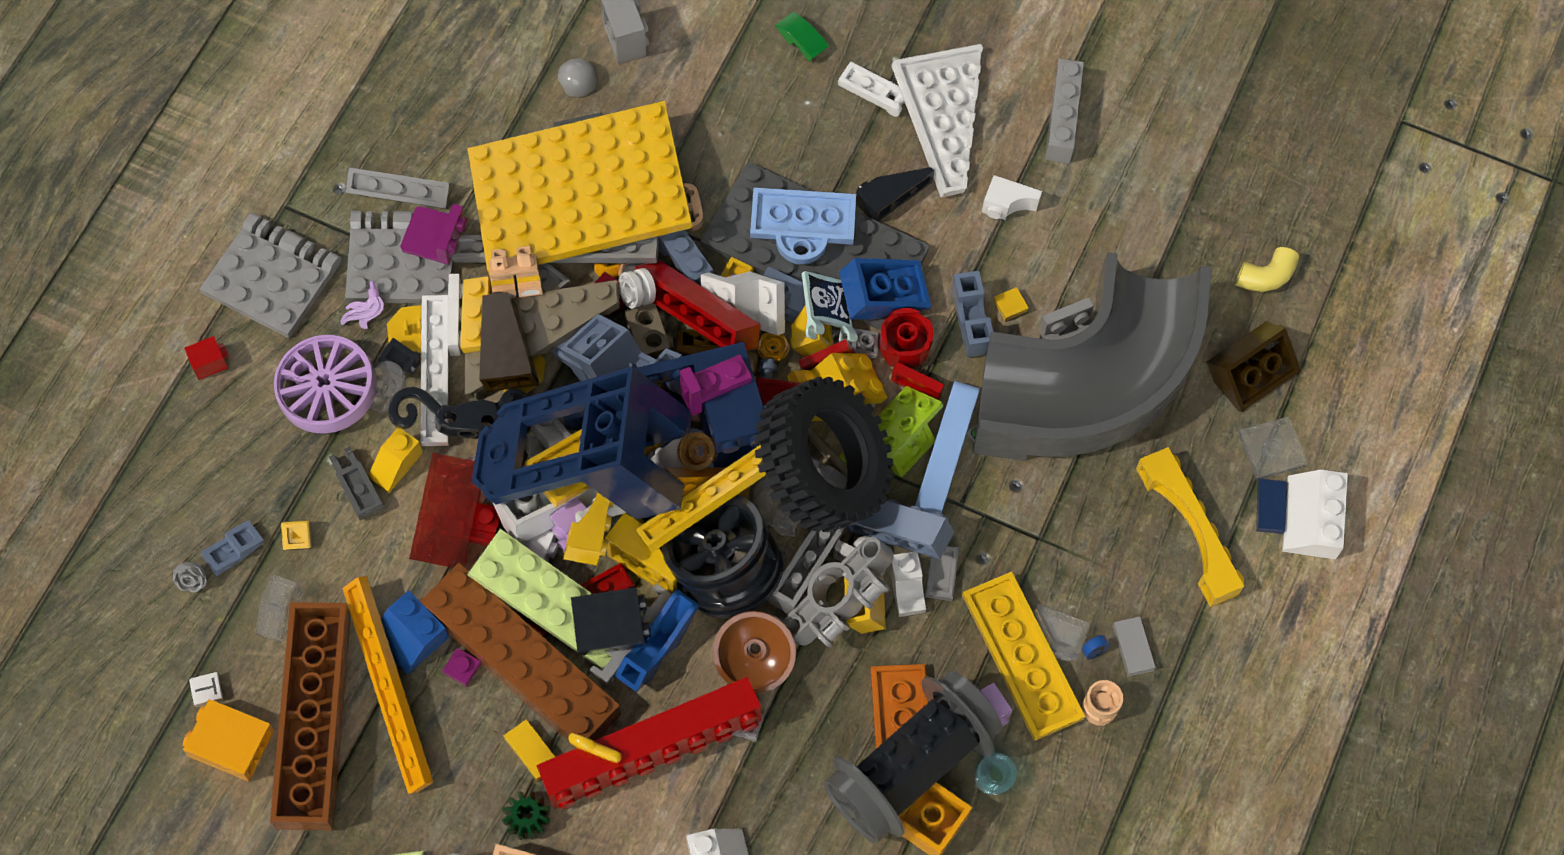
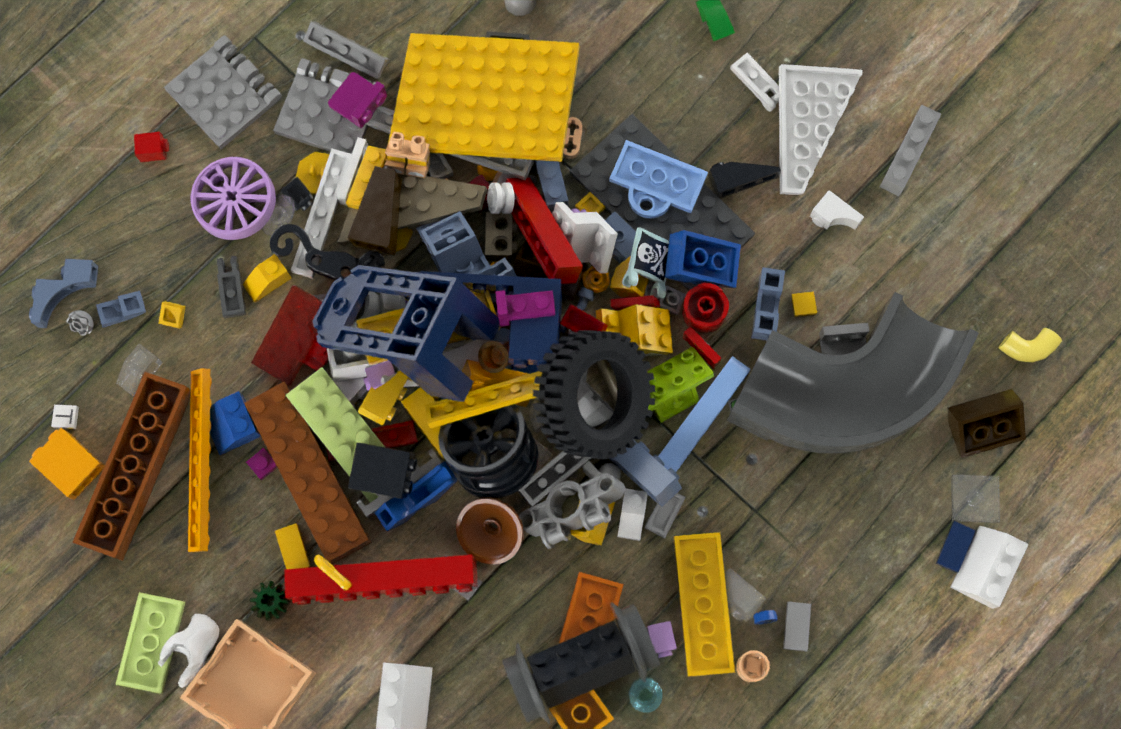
camera: 25 degrees right, 10 degrees up
lavender piece [341,281,384,329] -> none
yellow arch [1136,447,1244,607] -> none
none -> sand blue arch [29,259,98,328]

